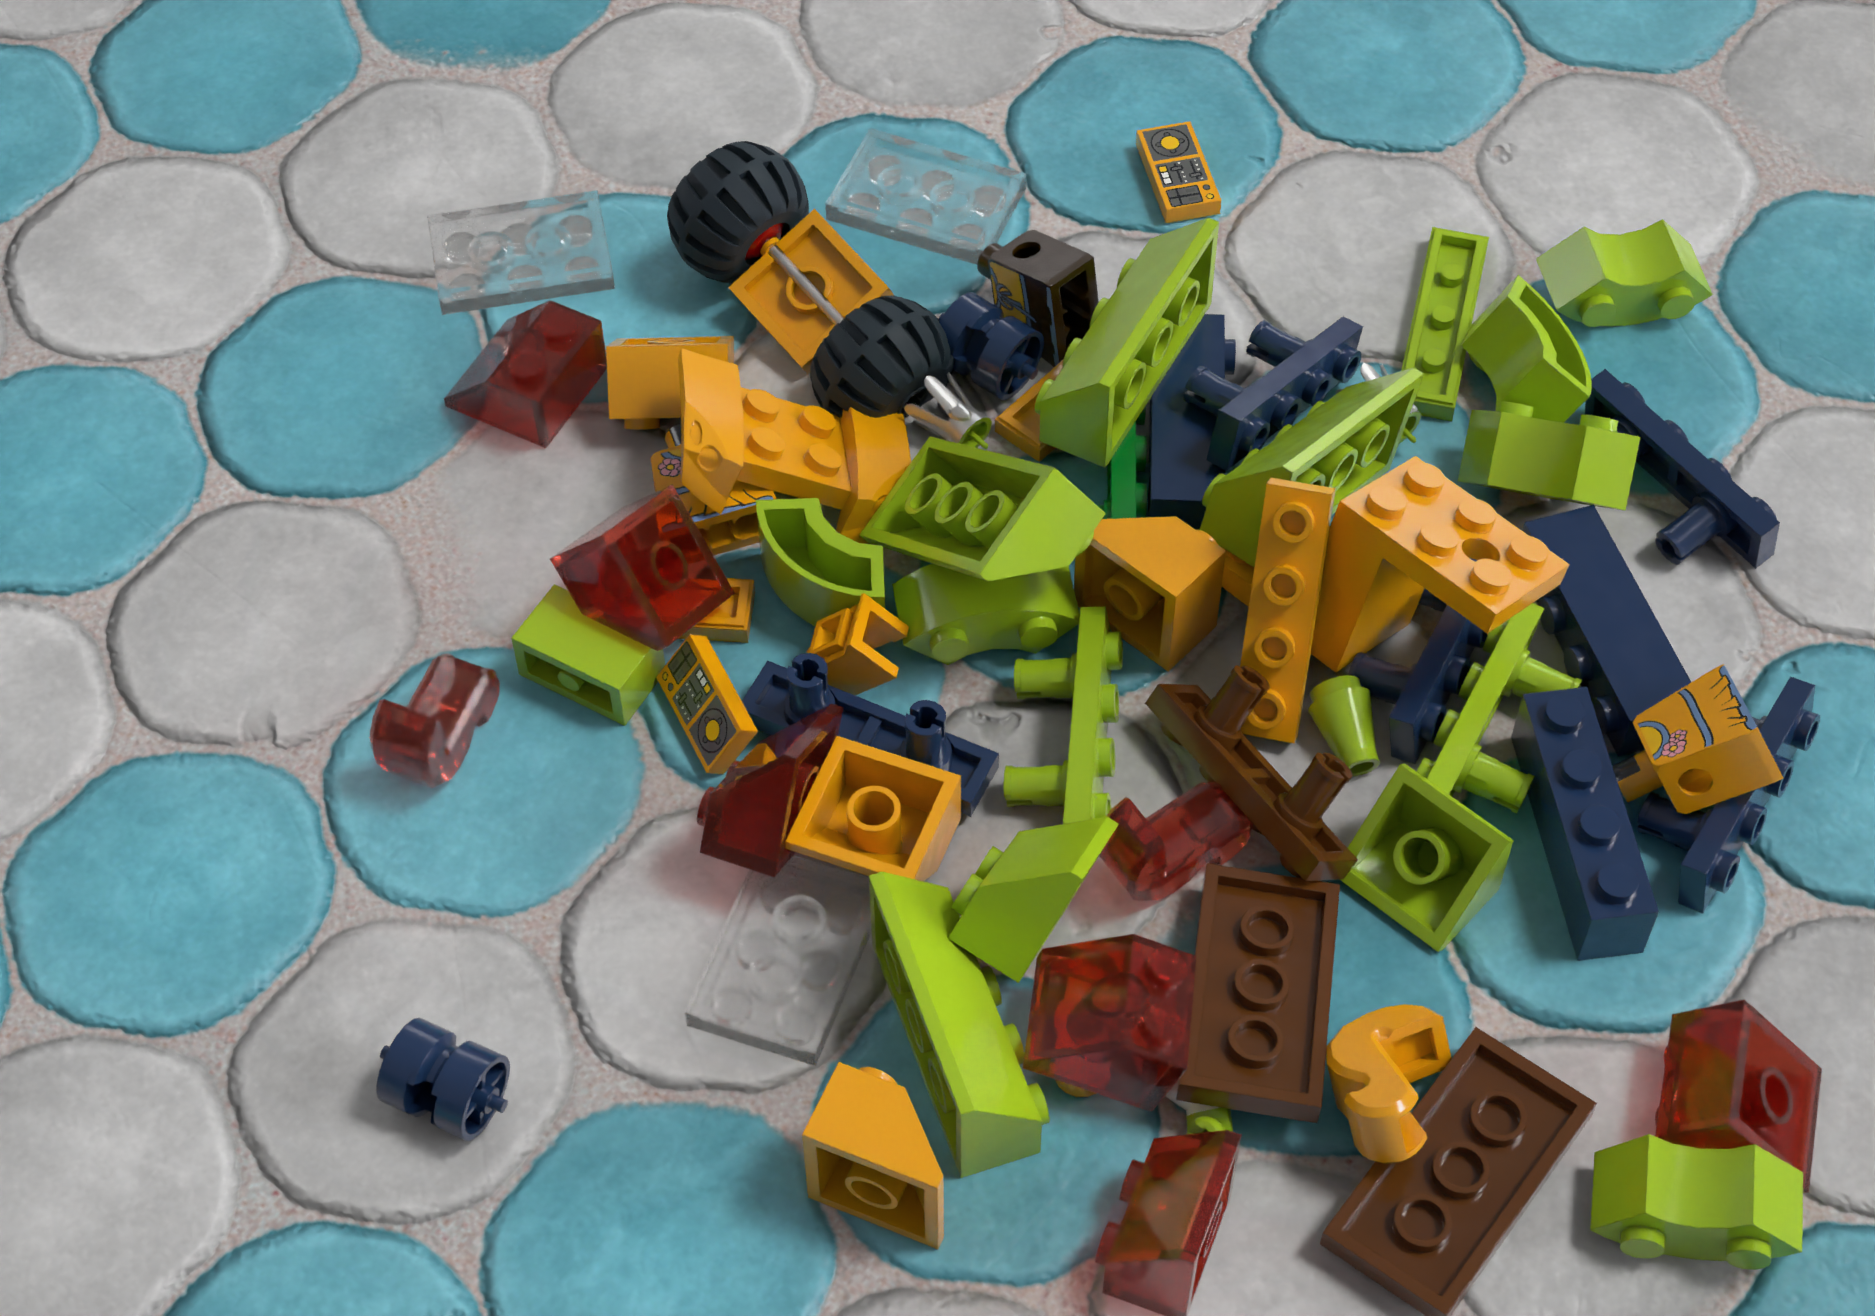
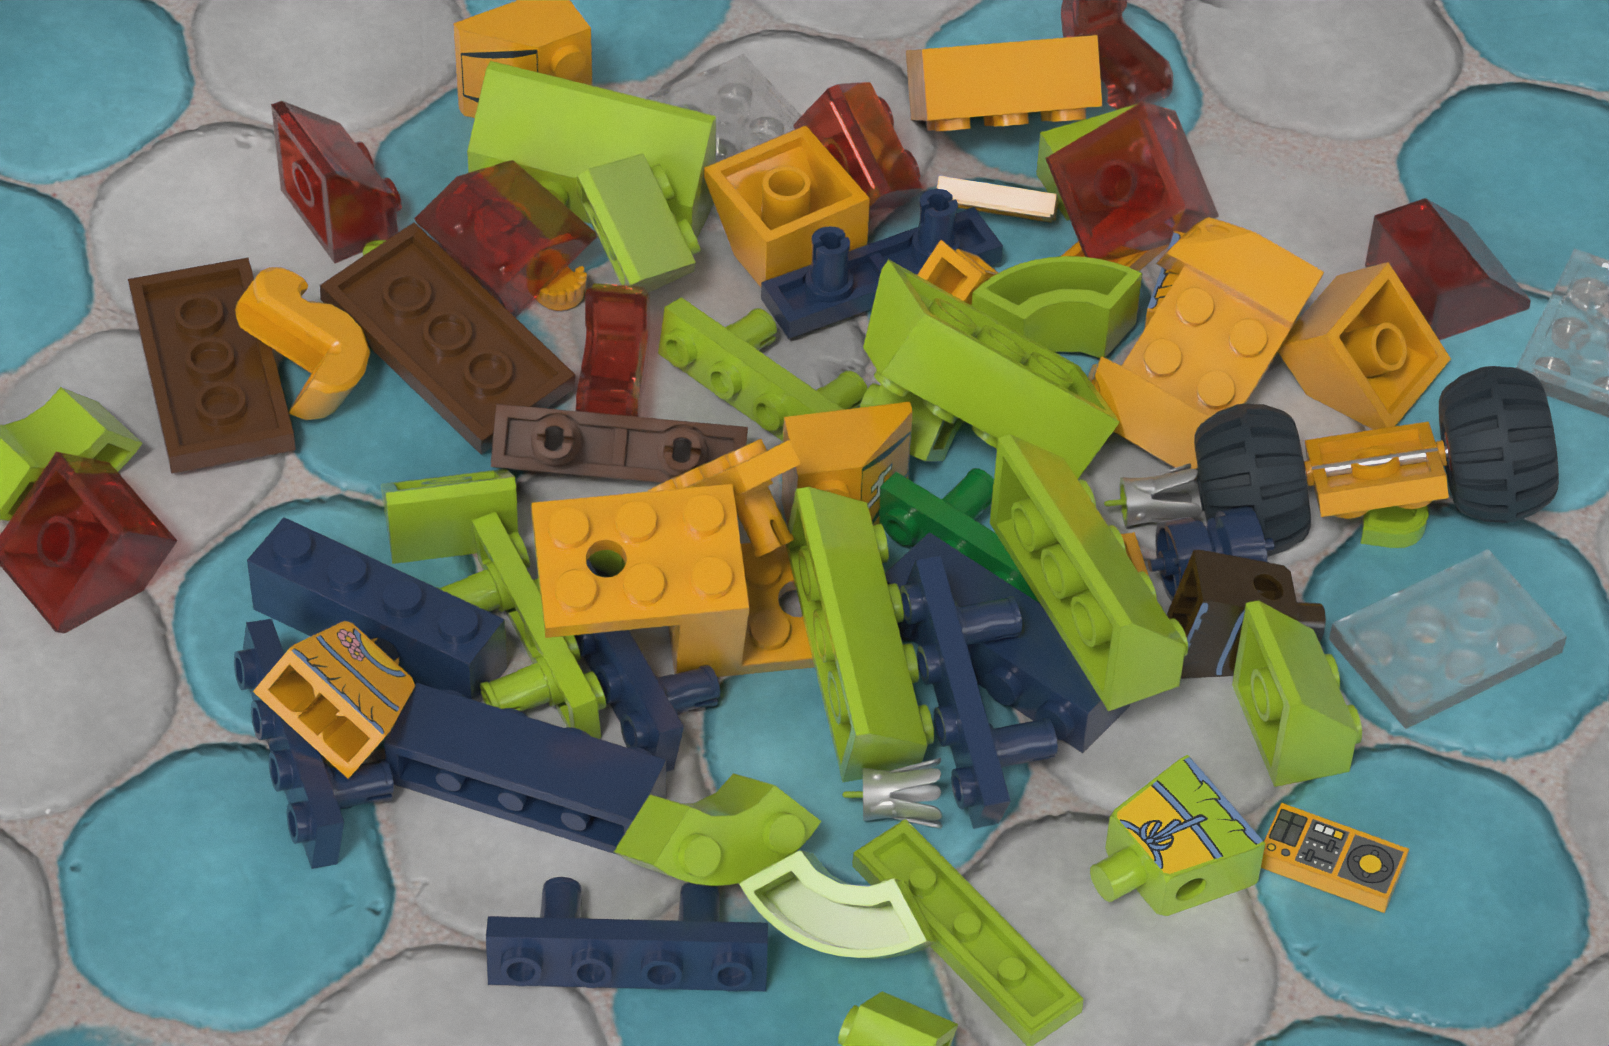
camera: 125 degrees right, 5 degrees down
none -> light orange brick [906,35,1102,131]
none -> lime torso [1090,755,1266,916]
none -> lime slope [1232,601,1362,787]

